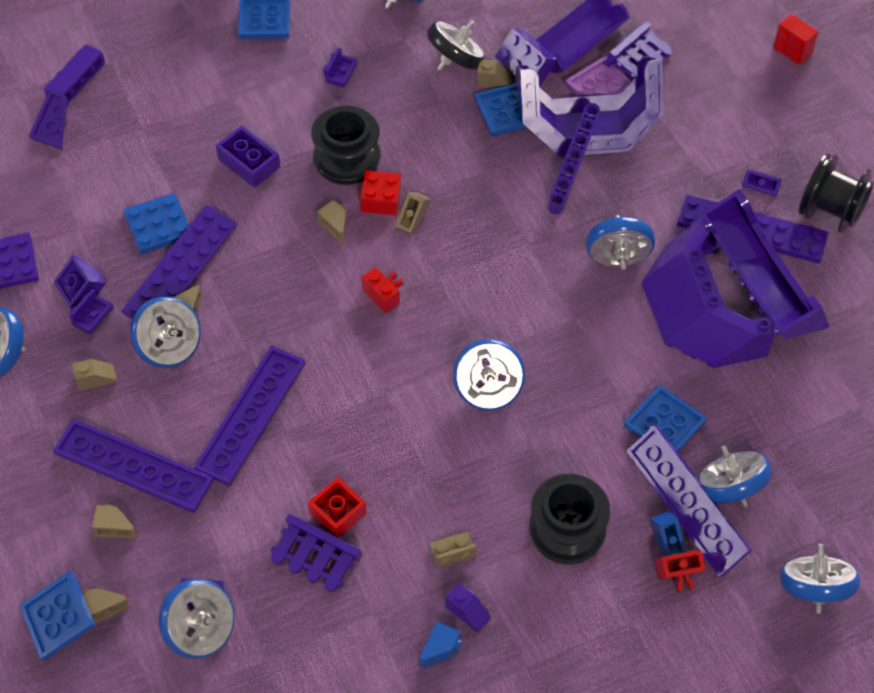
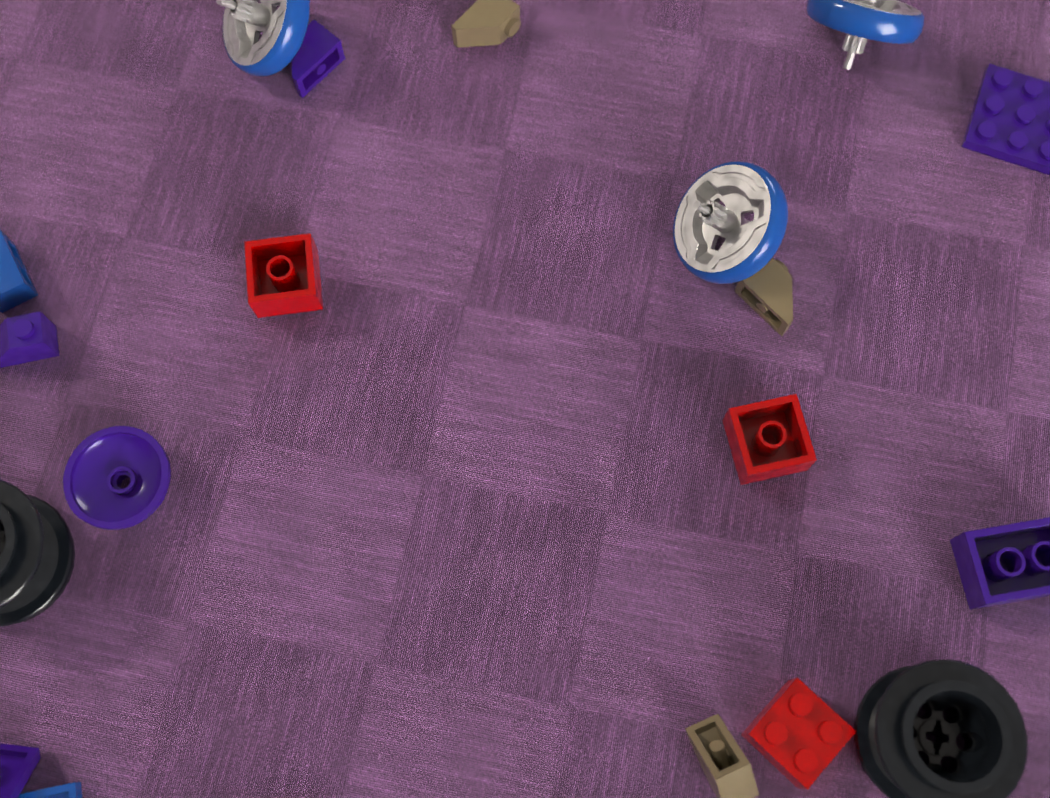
camera: 130 degrees right, 15 degrees up
dark purple plate [53,419,214,514] -> none
dark purple slope [54,255,106,308] -> none
dark purple bracket [69,289,113,335] -> none
dark tan slope [72,359,118,391] -> none
dark purple plate [122,204,237,325] -> none
blue plate [123,193,189,255] -> none
dark purple plate [194,346,306,487] -> none
dark purple fence [270,513,362,592] -> none
dark tan slope [317,200,346,244] -> none
red brick [361,267,403,313] -> none
dark tan bracket [429,531,476,567] -> none
wheel [453,339,525,411] -> none
none -> dark purple dish [63,426,171,530]
none -> red brick [722,394,817,485]

